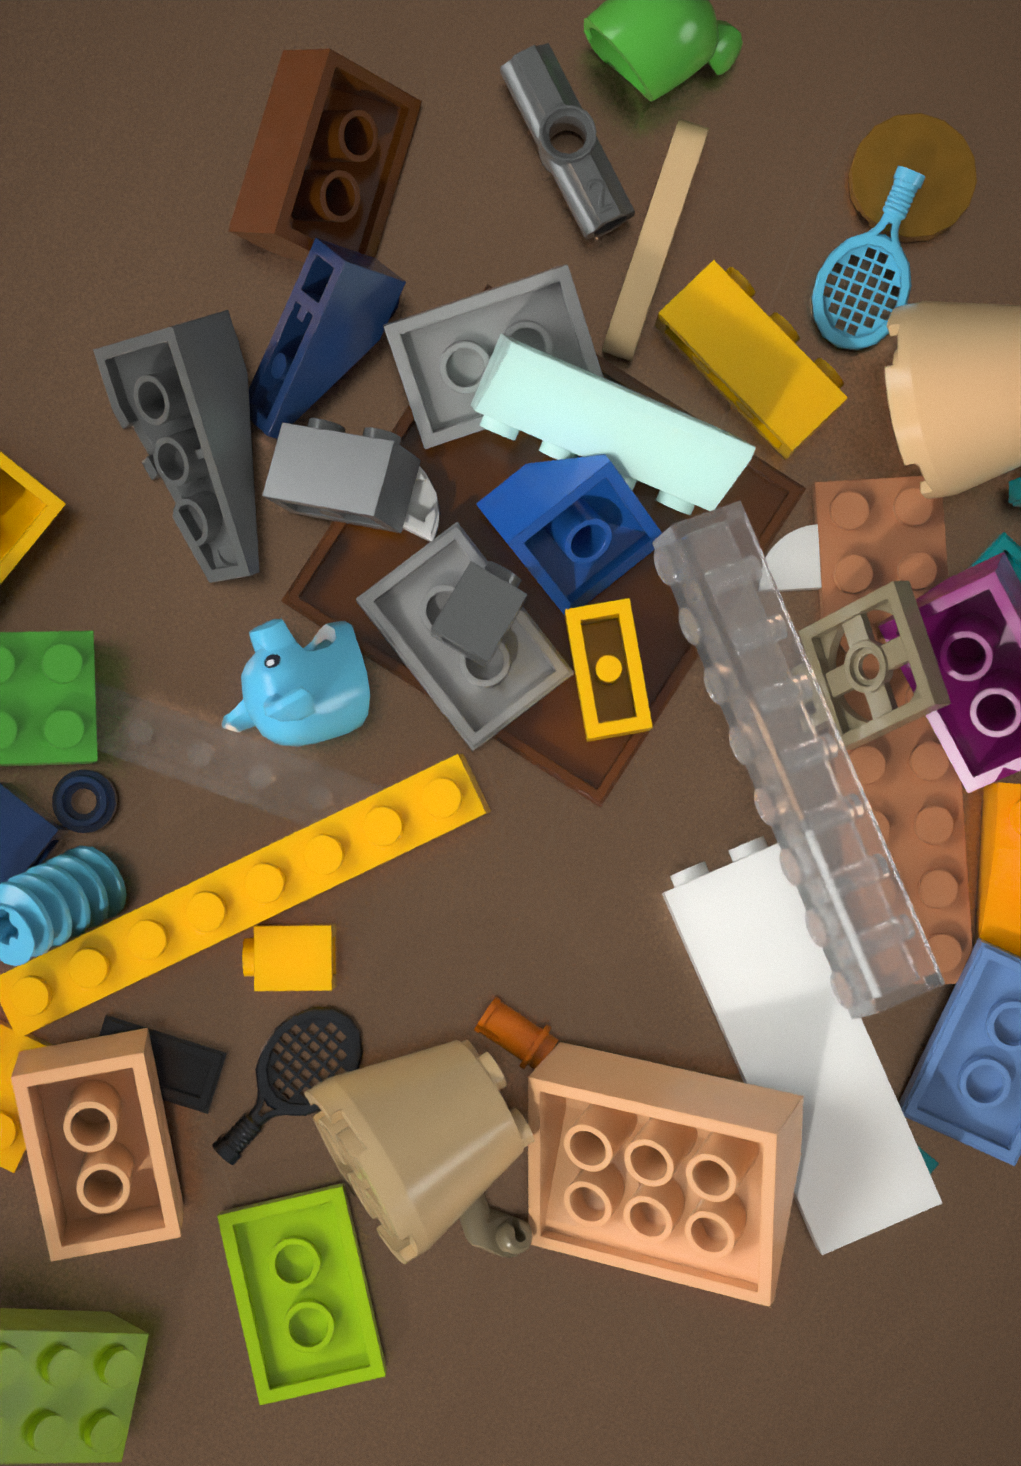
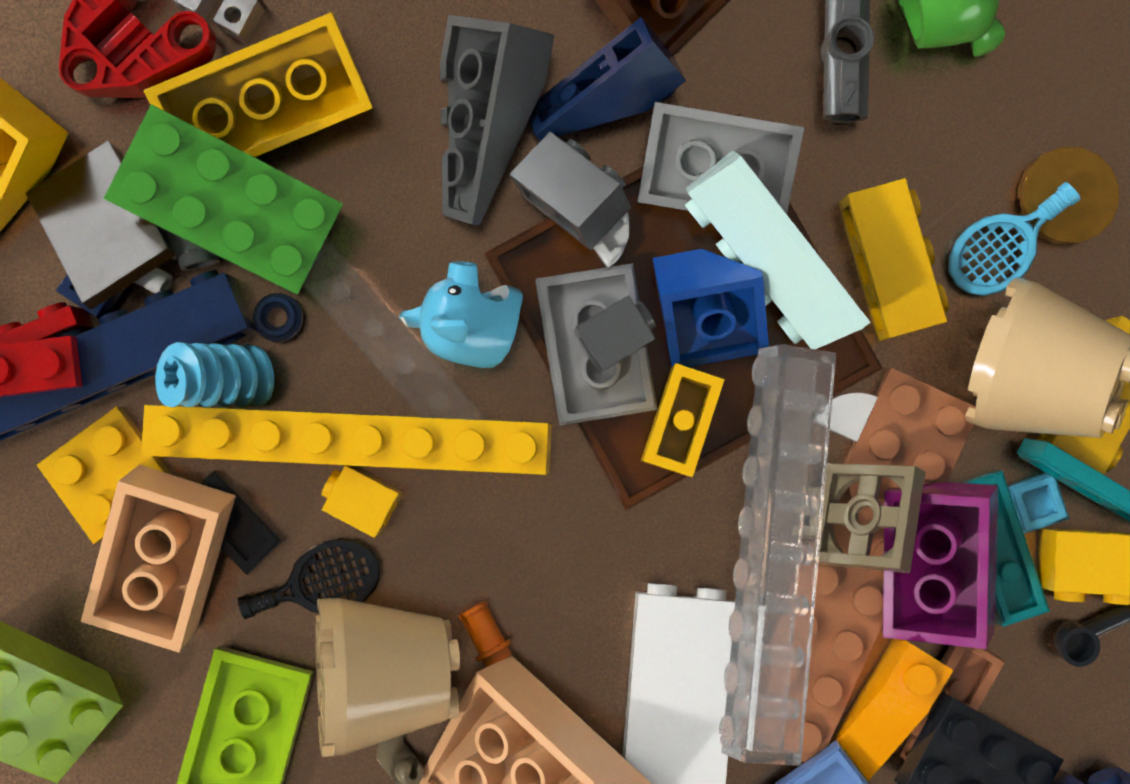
camera: 20 degrees right, 0 degrees up
tan beam [602,118,710,361] -> none

